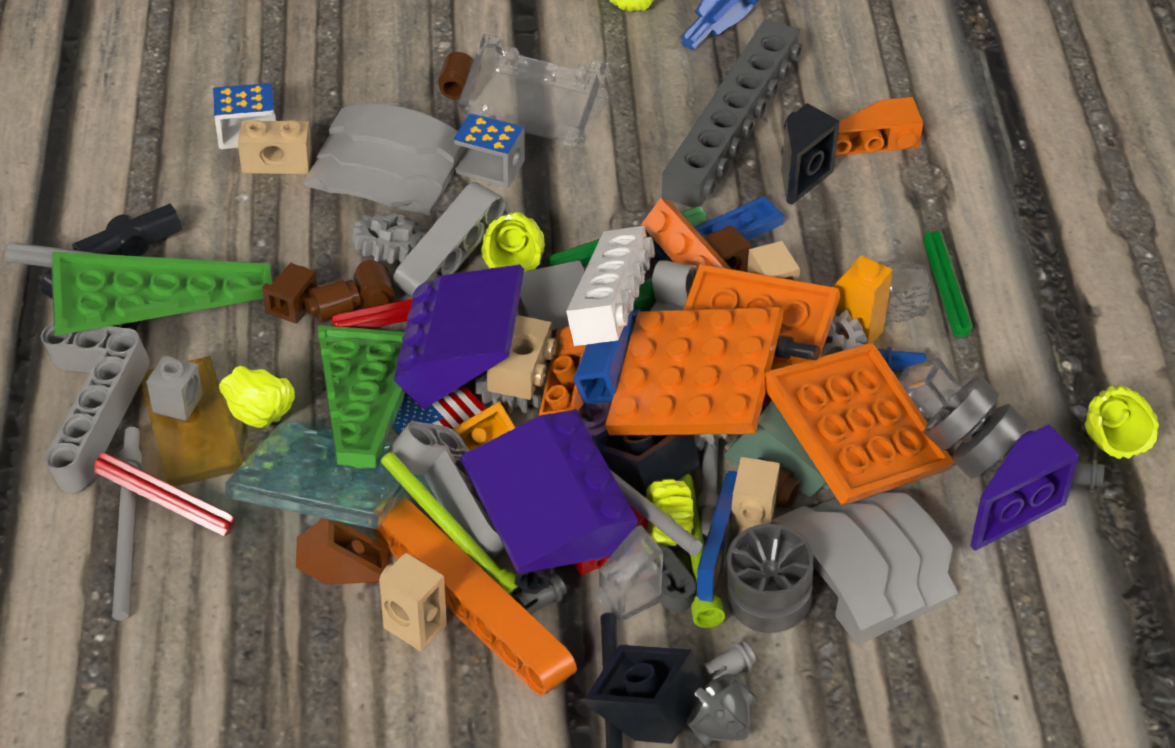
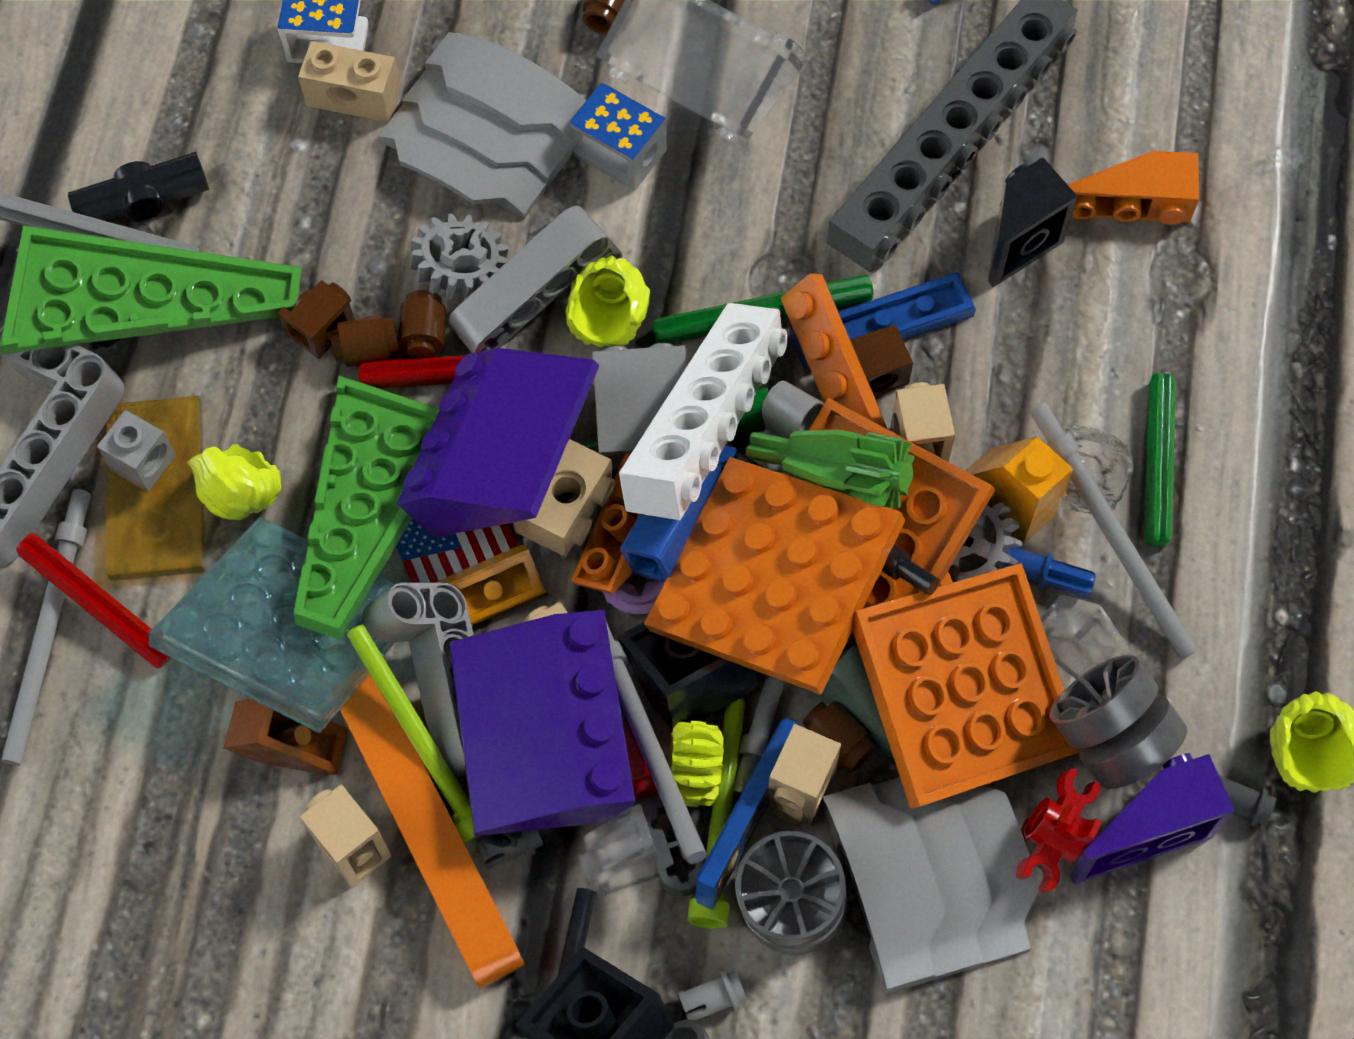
camera: 15 degrees right, 20 degrees up
none -> bright green piece [746,430,915,509]
none -> red pin [1016,768,1102,893]
none -> light grey bar [1029,401,1197,659]

